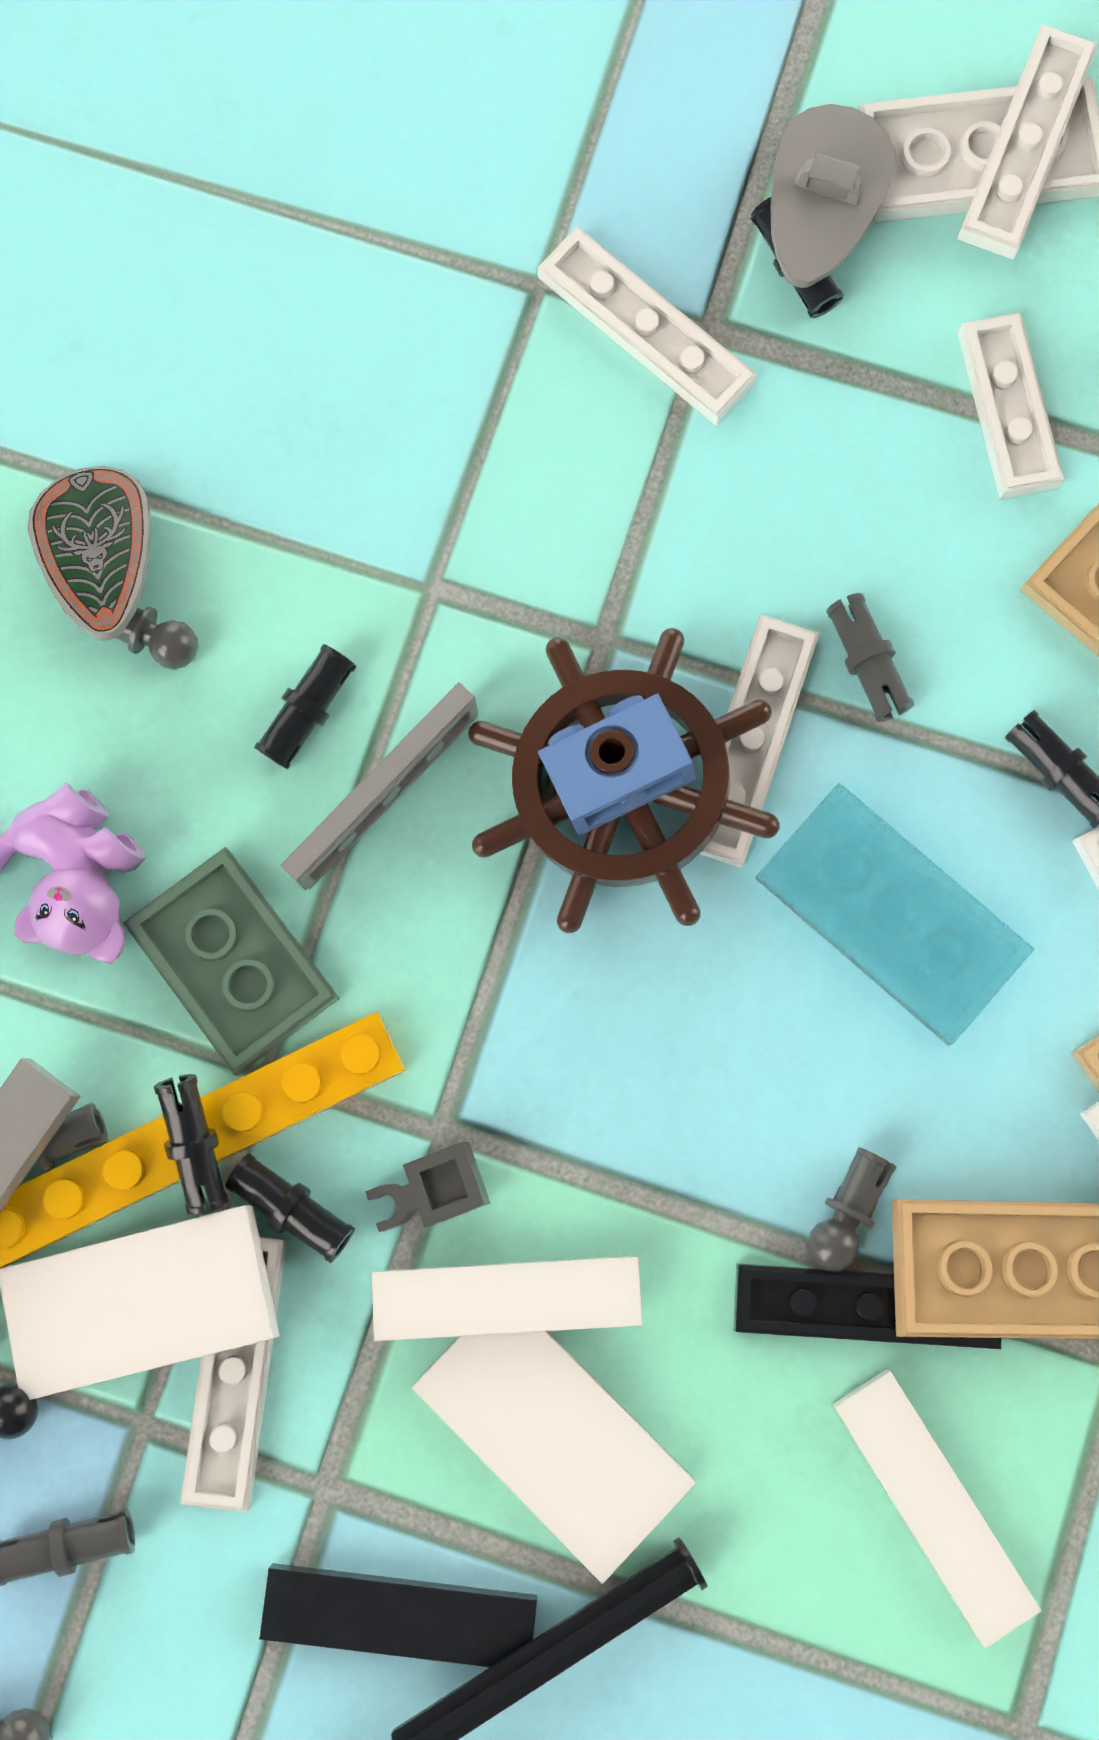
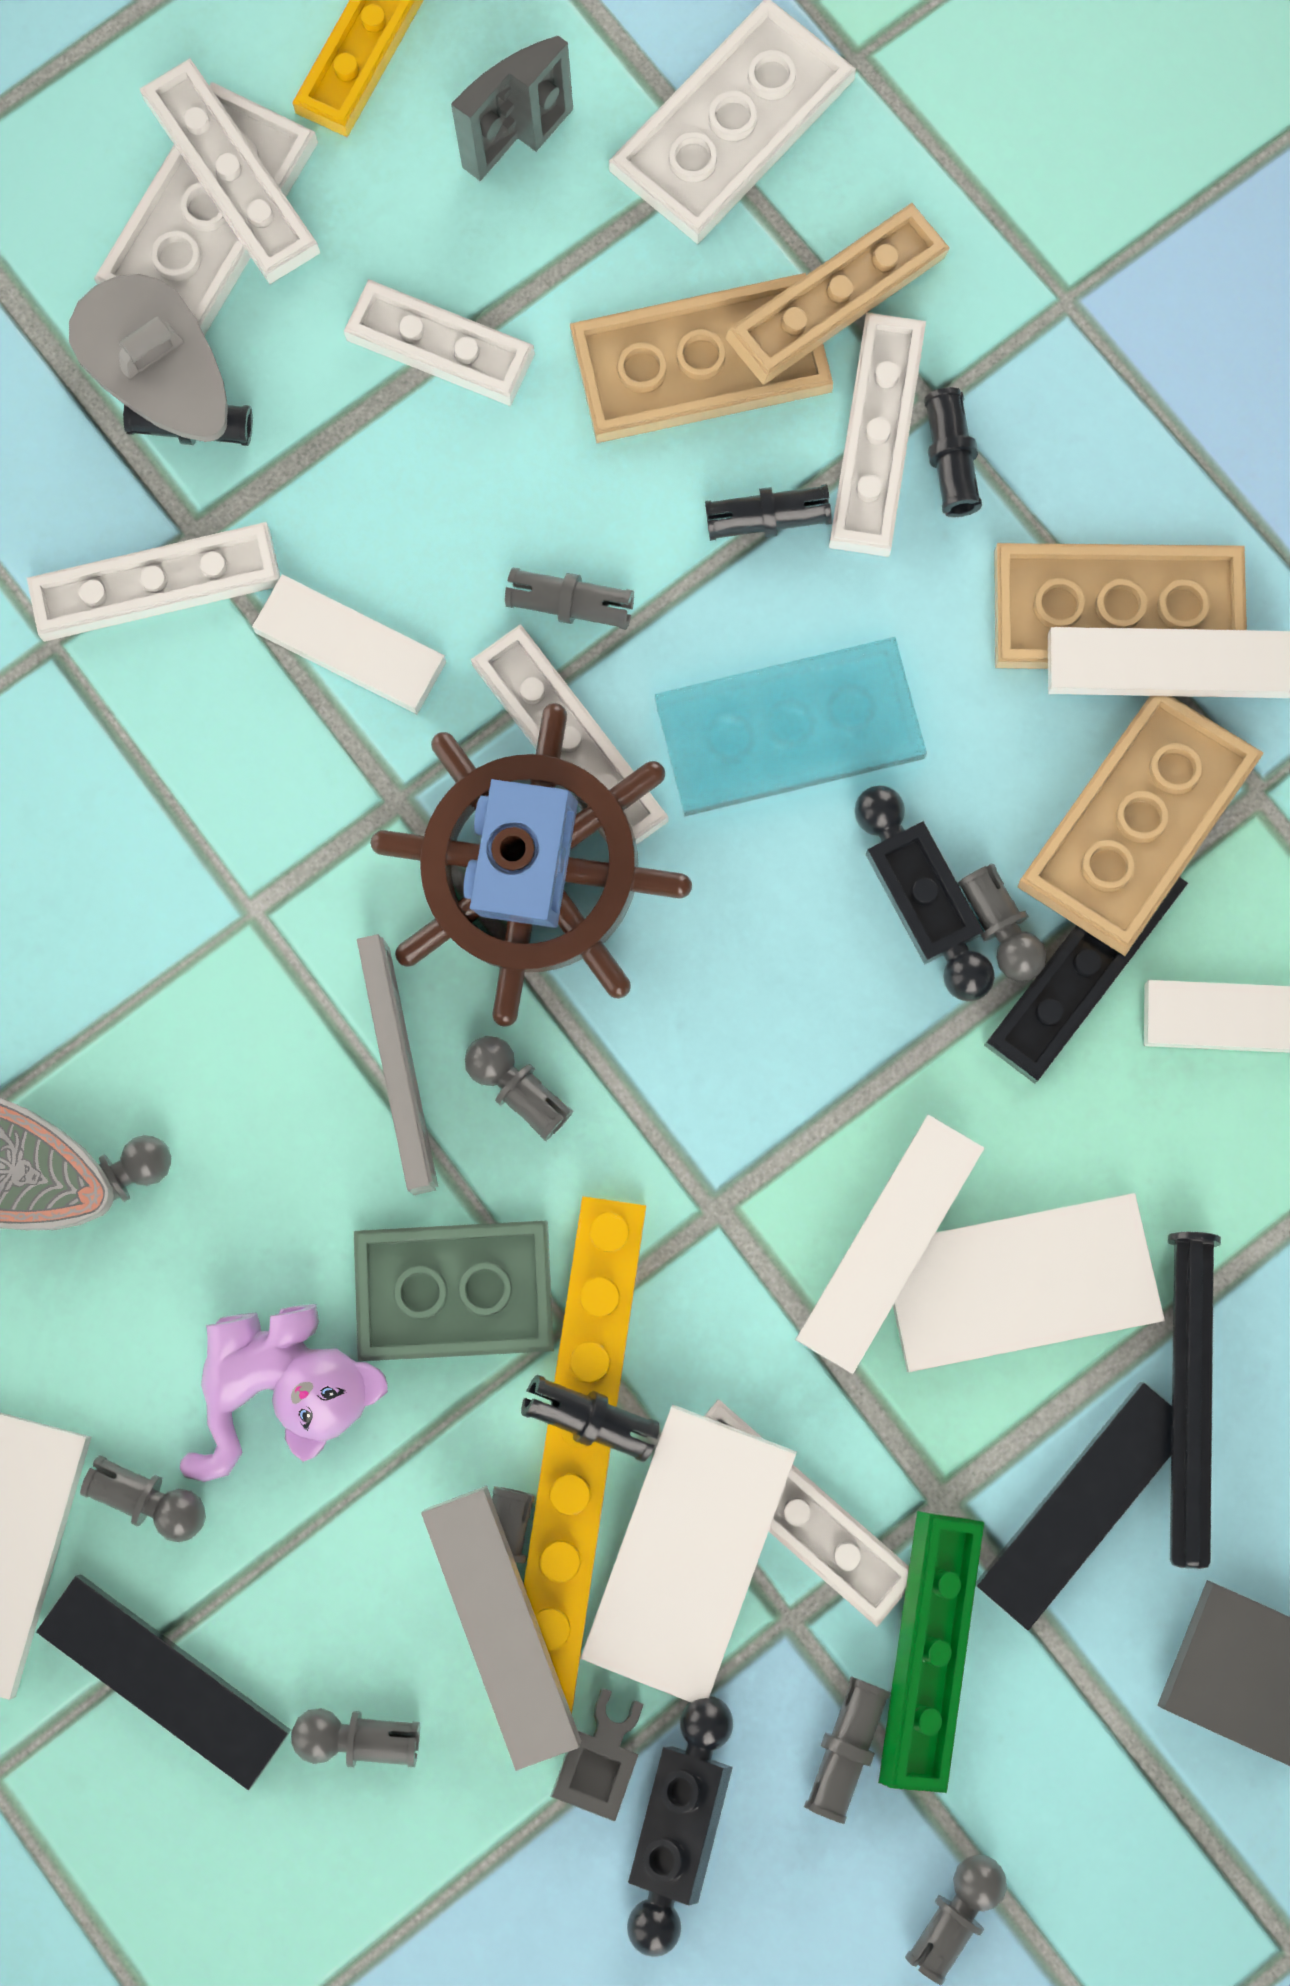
camera: 55 degrees left, 0 degrees up
black pin [225,1153,355,1263] -> none
black pin [254,644,357,770] -> none
dark grey plate [365,1142,491,1232] -> none
none -> white tile [252,574,446,715]
none -> dark grey pin [465,1036,573,1141]
none -> black plate [854,785,995,1001]
none -> green tile [878,1511,984,1793]

